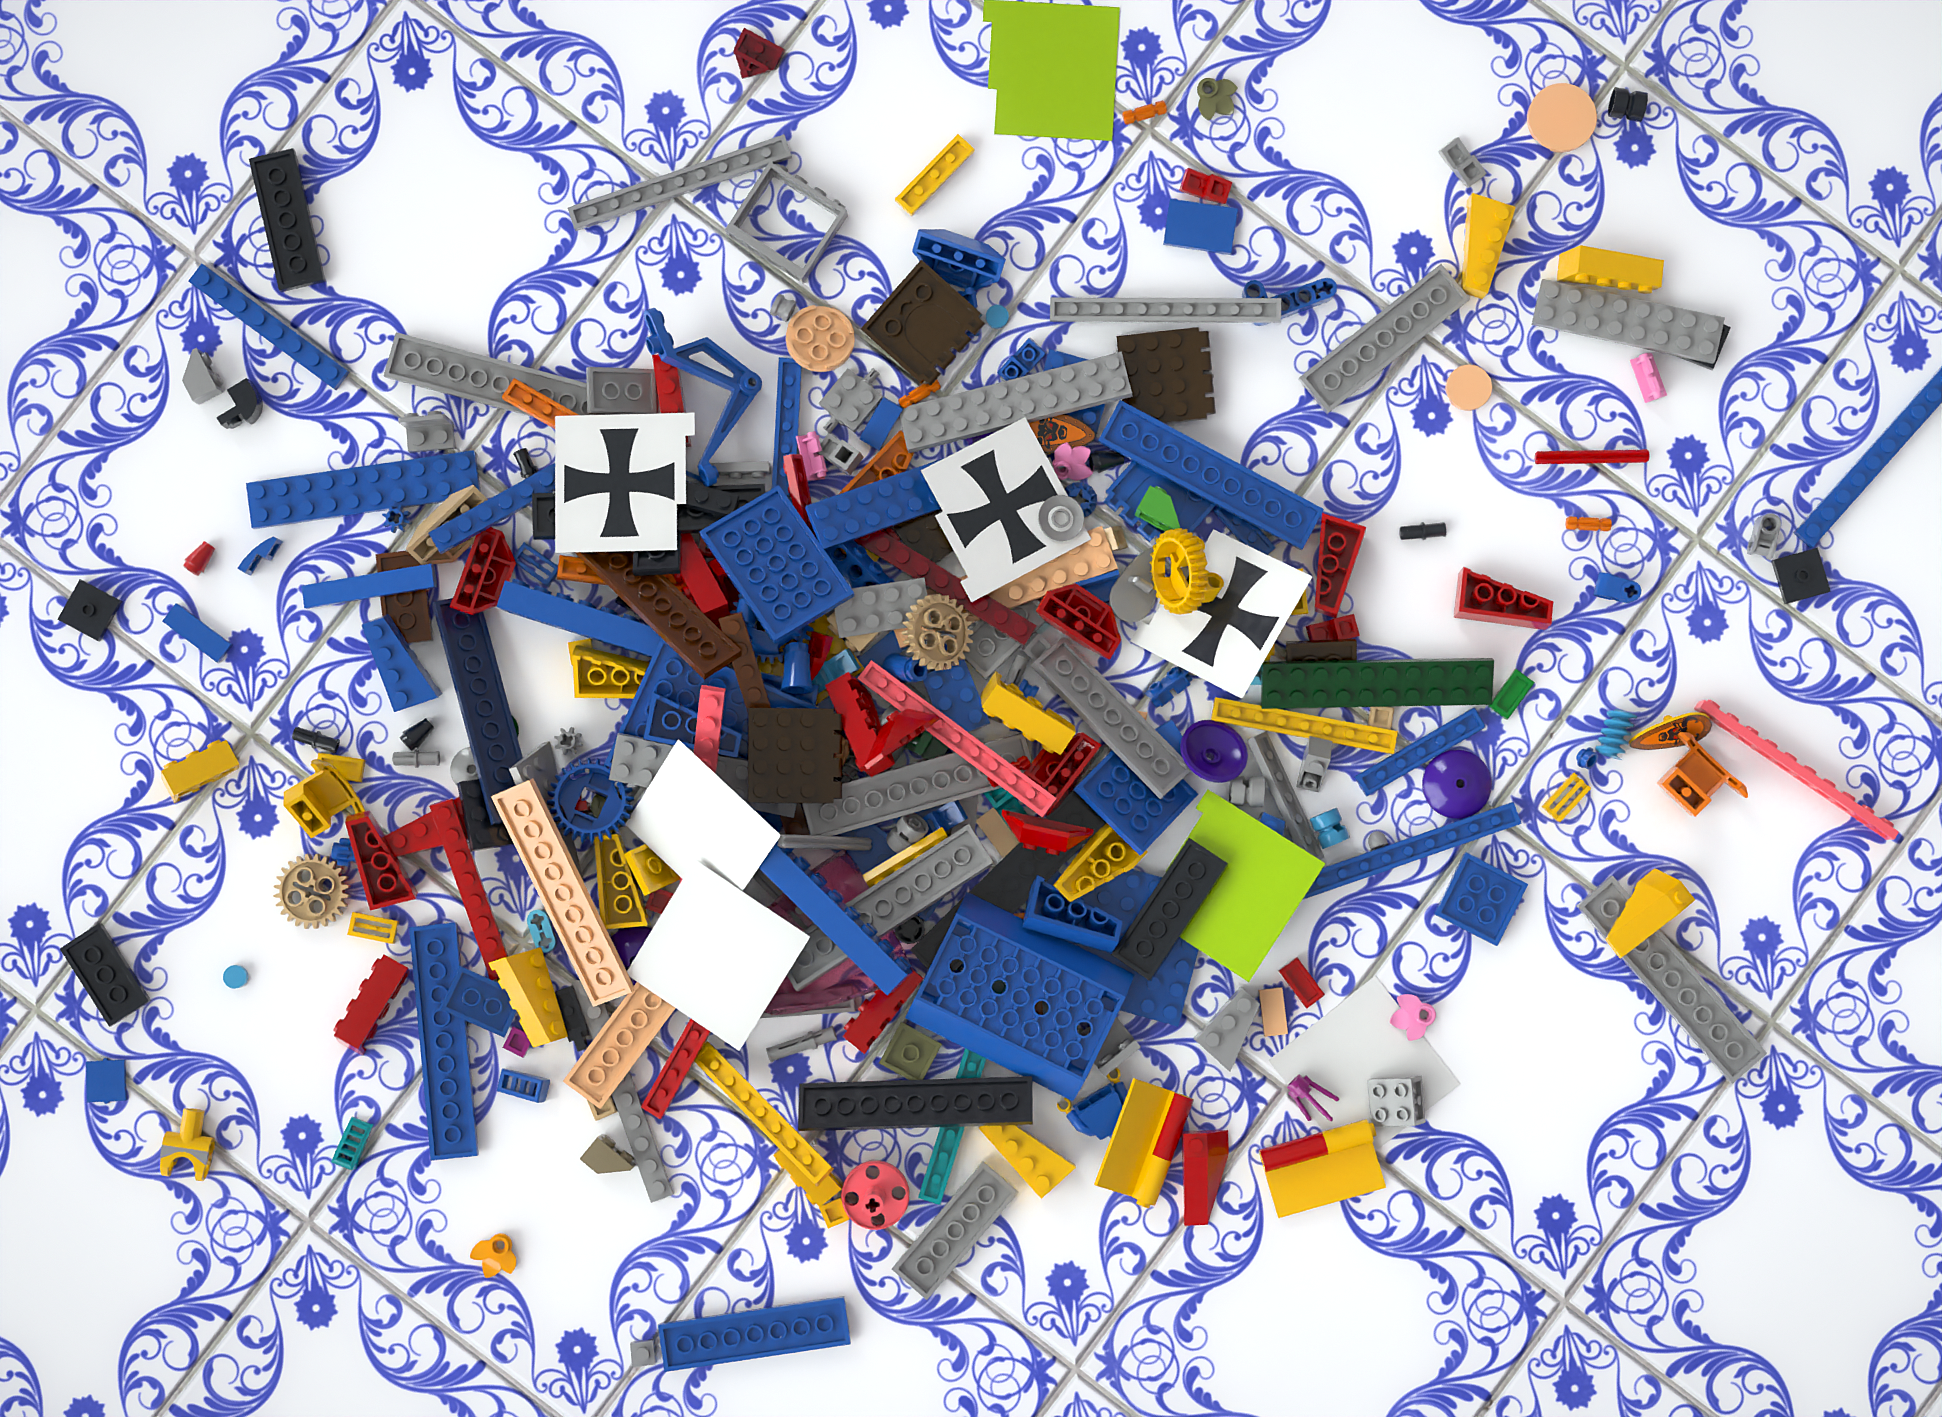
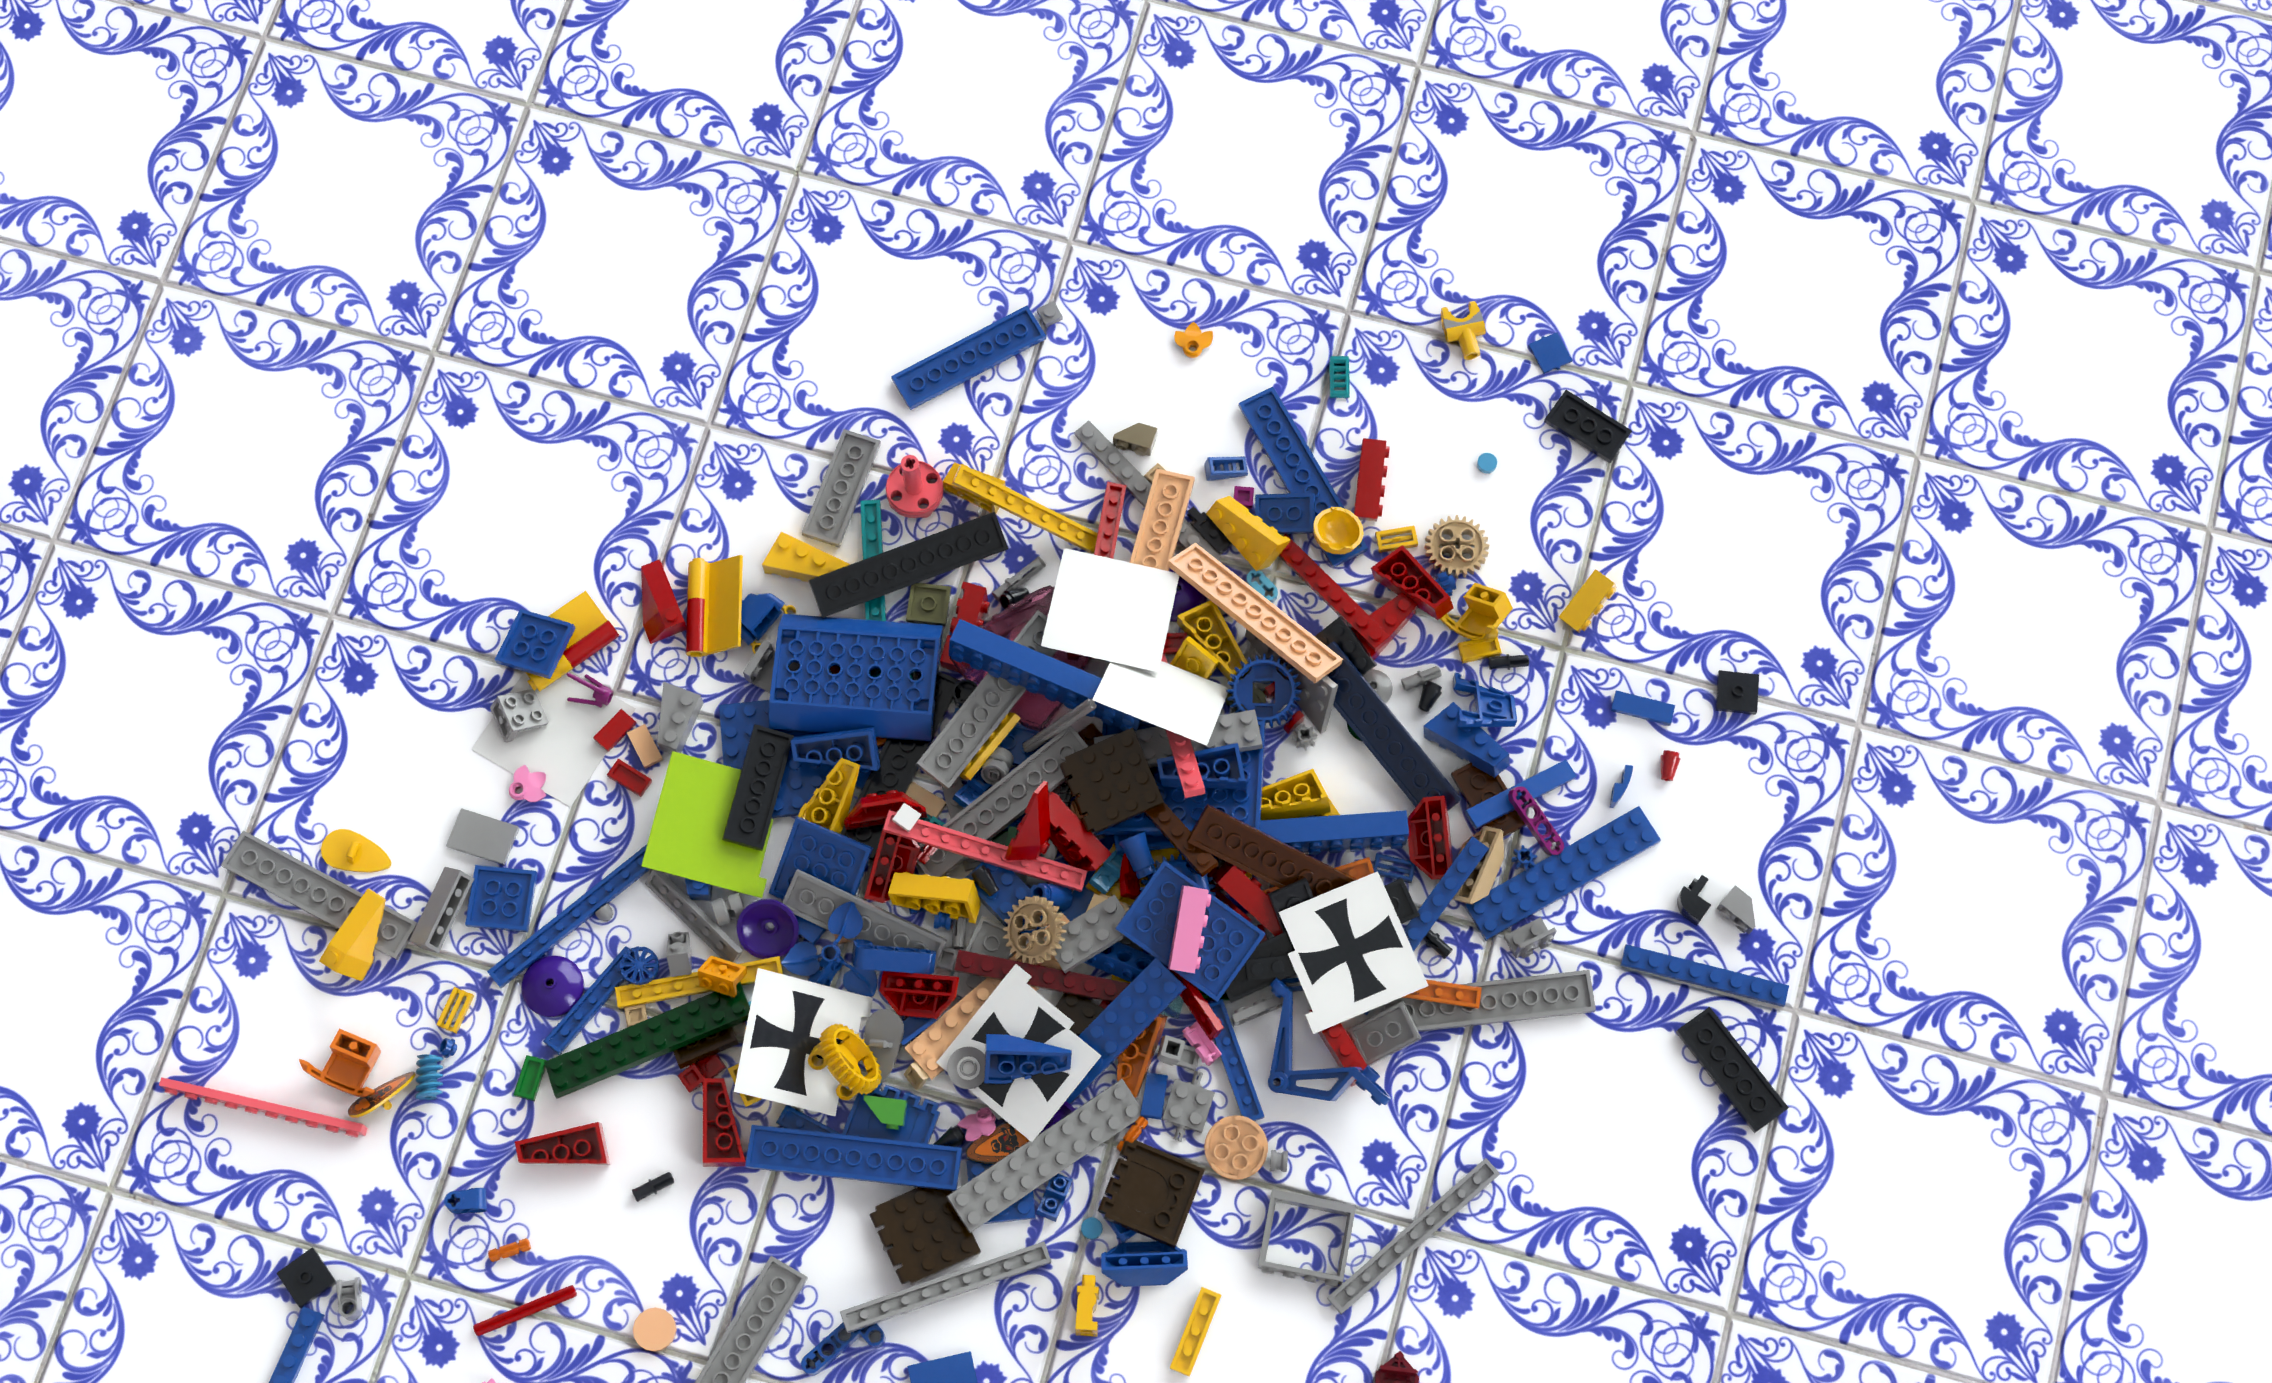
camera: 160 degrees right, 15 degrees down
yellow plate [819,1197,850,1229] -> none
blue gear [1064,482,1097,518] -> none
dark azure wheel [1309,808,1350,849] -> none
none -> yellow shield [321,829,392,873]
none -> light grey brick [409,867,474,953]
none -> light grey tile [446,808,520,866]
none -> blue plate [494,609,575,679]
none -> red tile [593,709,637,752]
none -> blue wheel [620,946,659,985]
none -> light orange bracket [697,956,747,997]
none -> blue plant [781,901,877,997]
none -> blue beam [851,939,937,974]
none -> white tile [892,803,921,832]
none -> black cone [971,865,1000,897]
none -> blue wedge [984,1034,1072,1084]
none -> black cone [999,588,1030,610]
none -> yellow hips [1075,1275,1099,1337]
none -> bright pink brick [1168,885,1211,974]
none -> red tile [1284,710,1304,734]
none -> yellow cylinder [1313,507,1364,554]
none -> blue wing [1452,673,1517,727]
none -> magenta beam [1508,786,1564,856]

